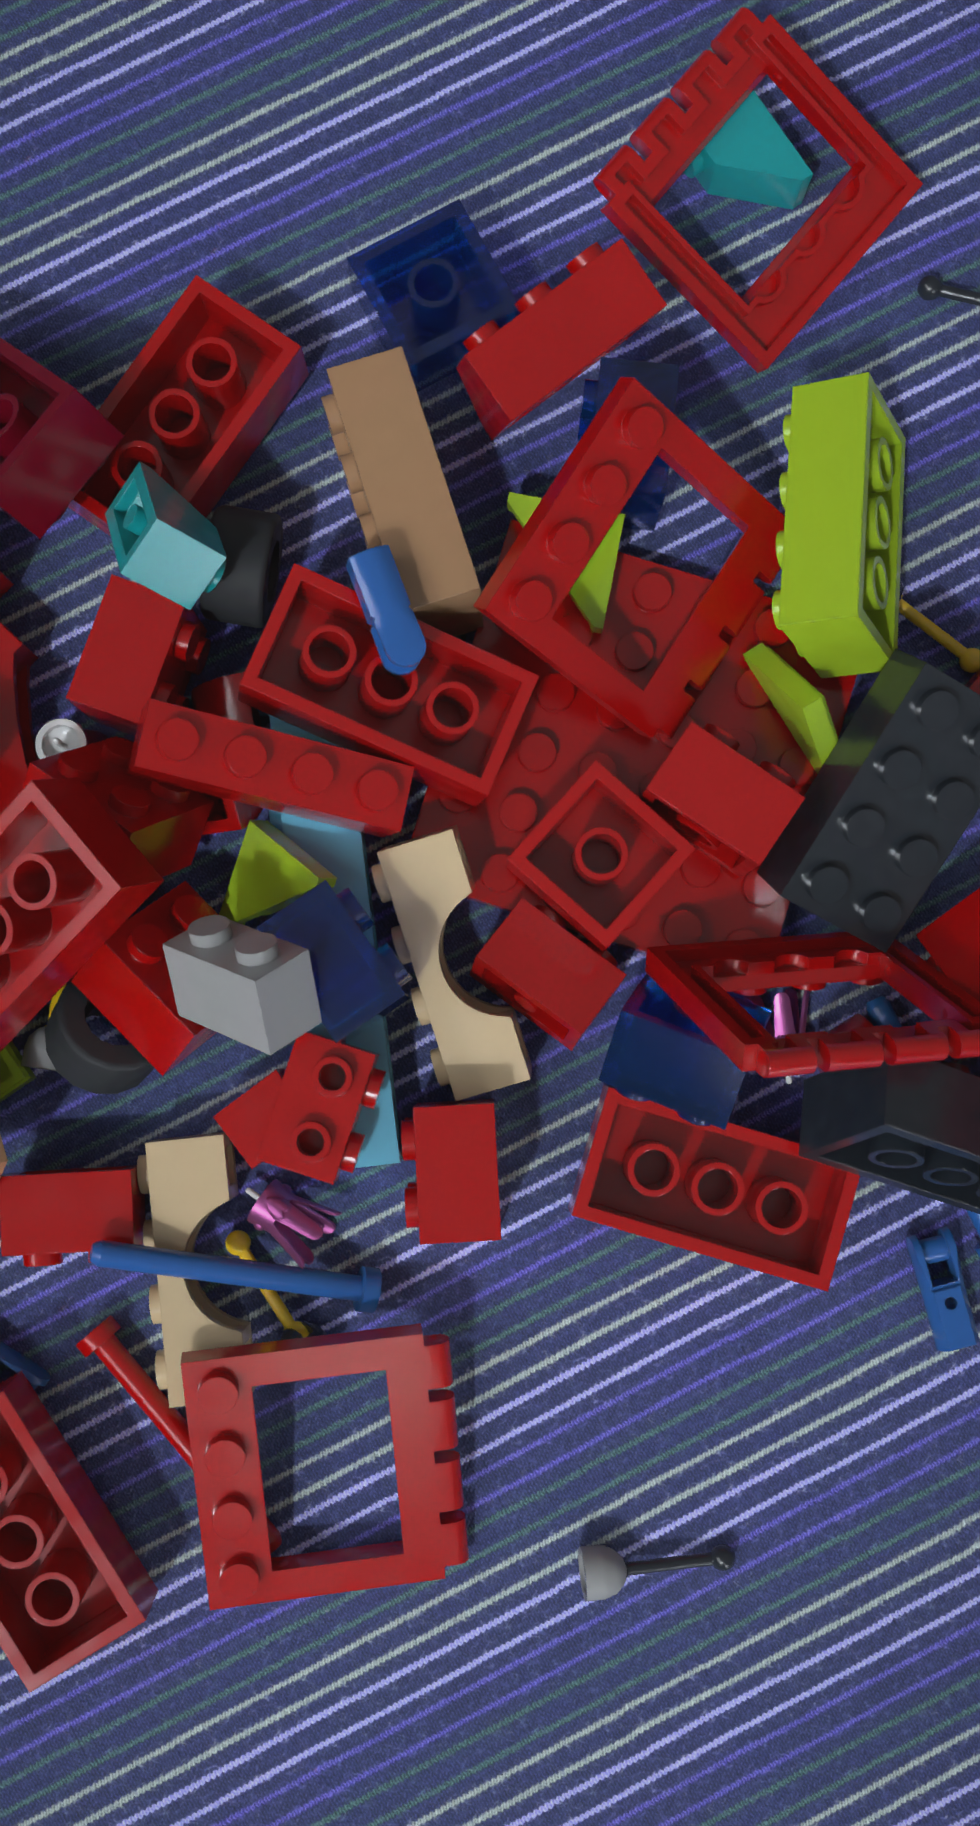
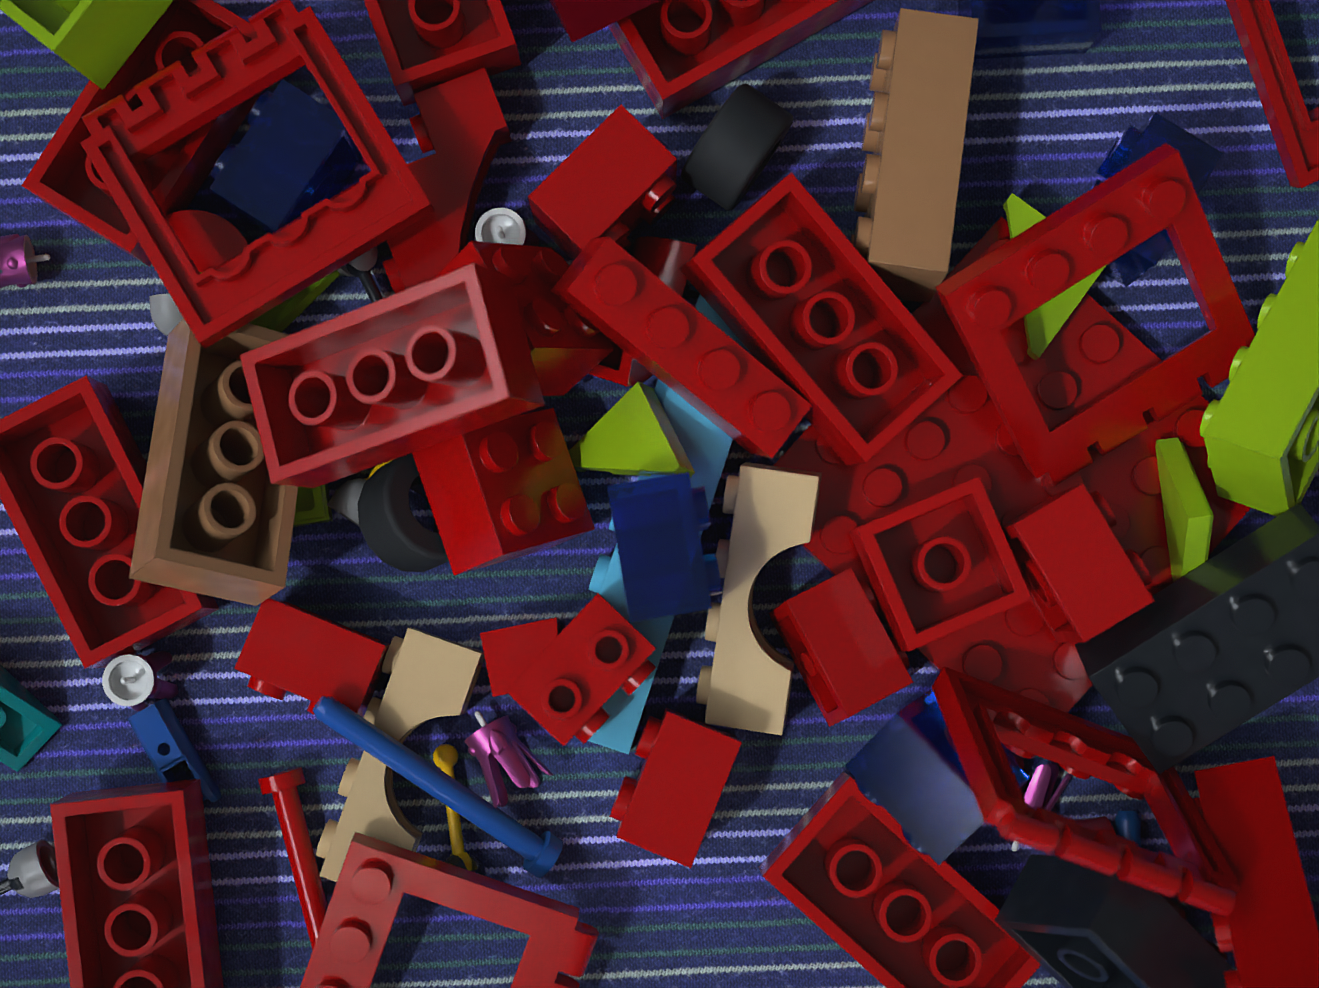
camera: 25 degrees right, 0 degrees up
teal slope [105,461,227,610] -> none
light grey brick [162,914,322,1055] -> none
blue bar [346,545,426,676] -> none
red slope [456,238,667,440] -> none

